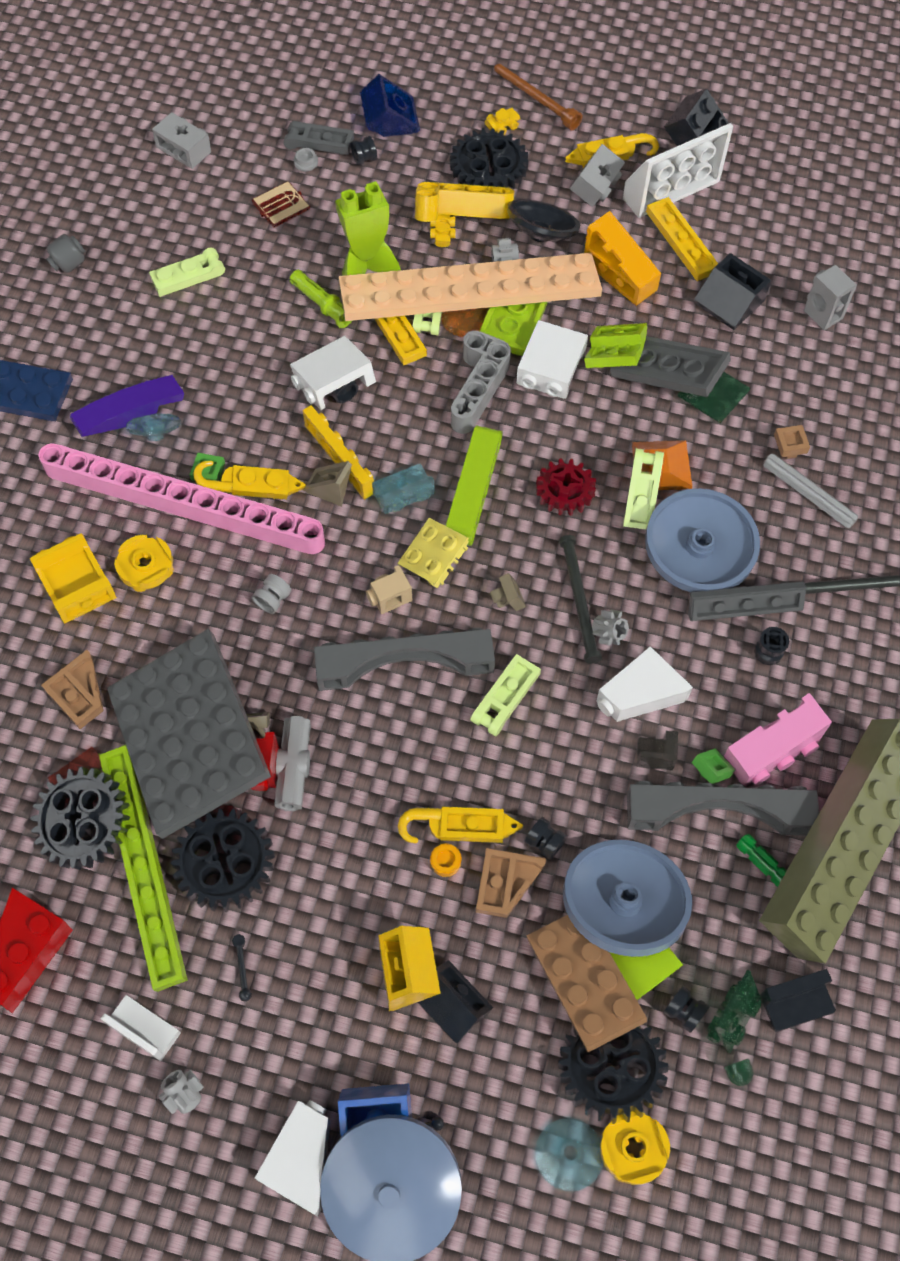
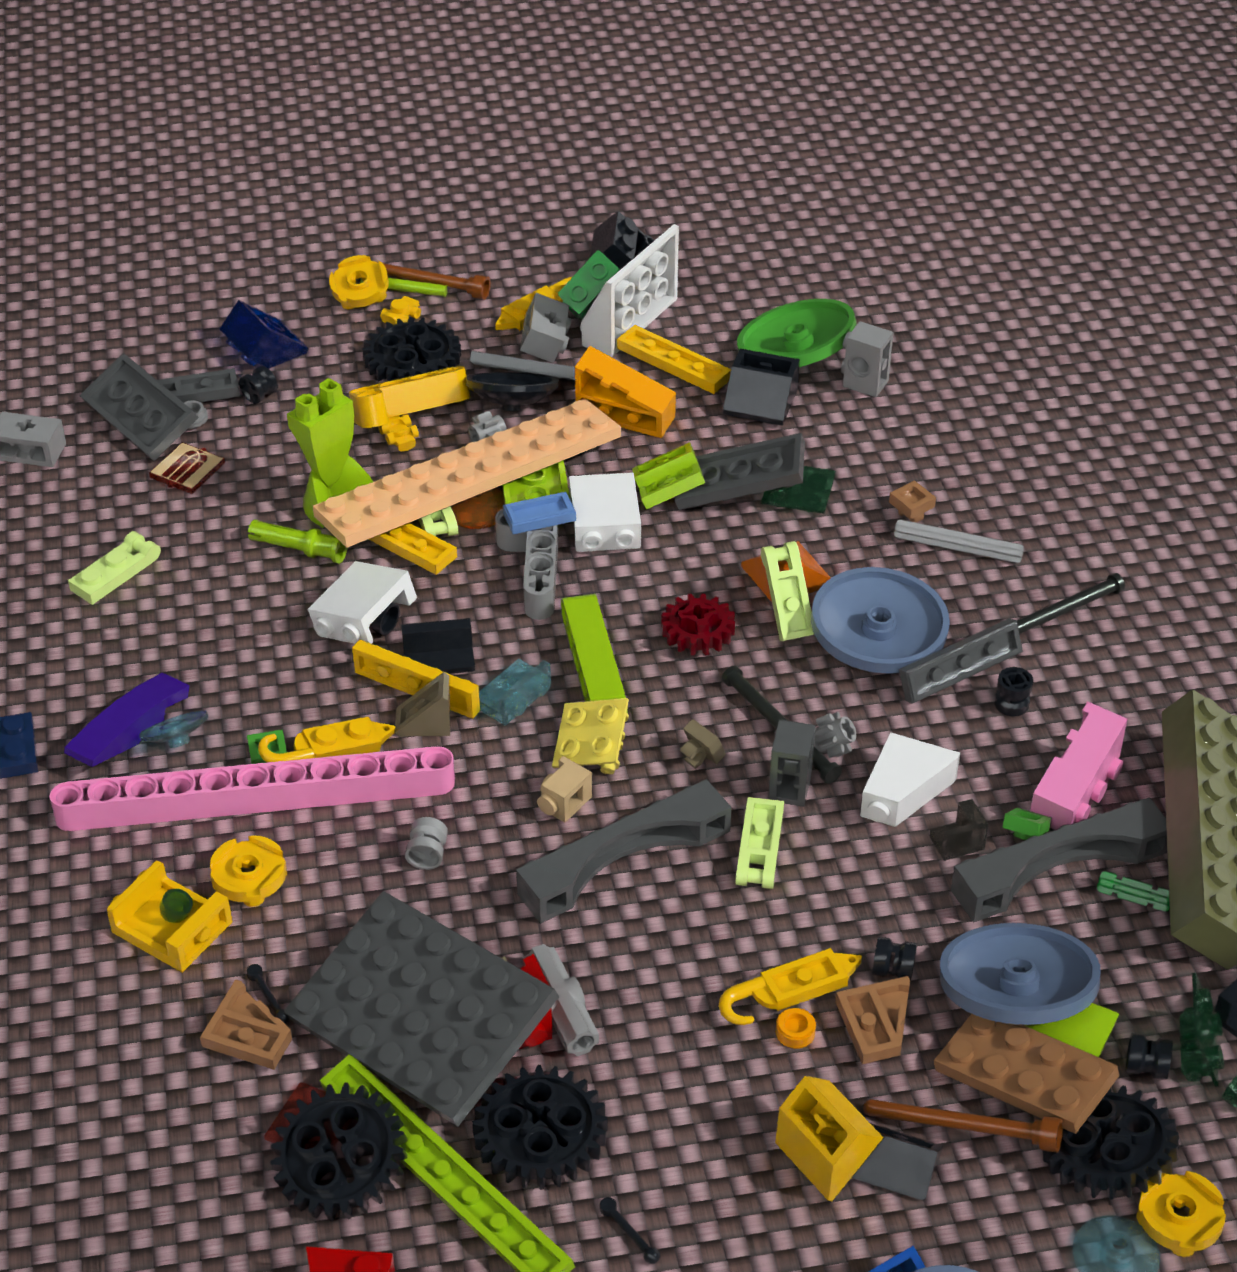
camera: 25 degrees left, 20 degrees down
none -> dark grey plate [79,353,199,461]
none -> clear green hinge [159,889,193,923]
none -> black hinge [246,964,289,1024]
none -> yellow plate [329,255,389,310]
none -> lime bar [360,278,448,297]
none -> black panel [401,618,475,674]
none -> dark grey tile [470,351,575,381]
none -> medium blue tile [503,492,576,534]
none -> green panel [558,250,620,321]
none -> bright green dish [737,299,857,367]
none -> dark grey brick [768,719,816,807]
none -> dark orange piece [863,1099,1063,1153]

